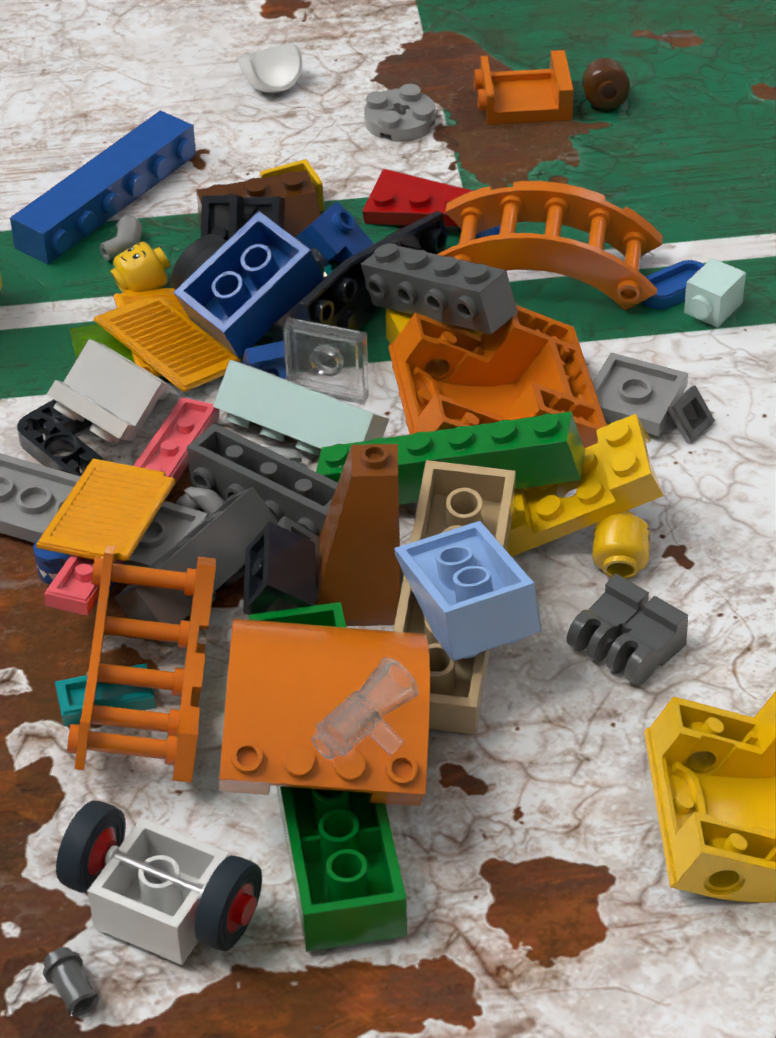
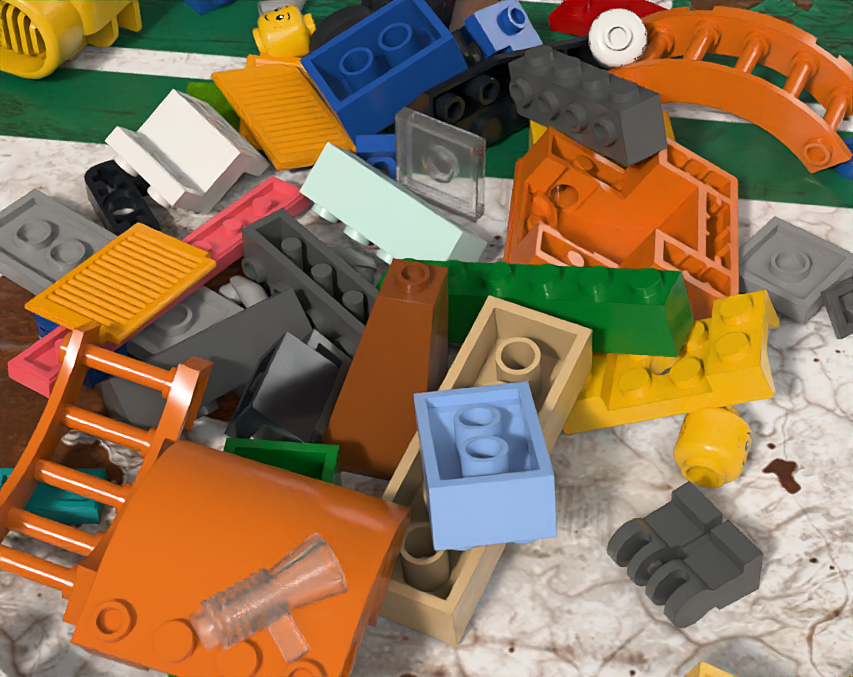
camera: 15 degrees right, 0 degrees up
none -> white head [588,9,647,70]

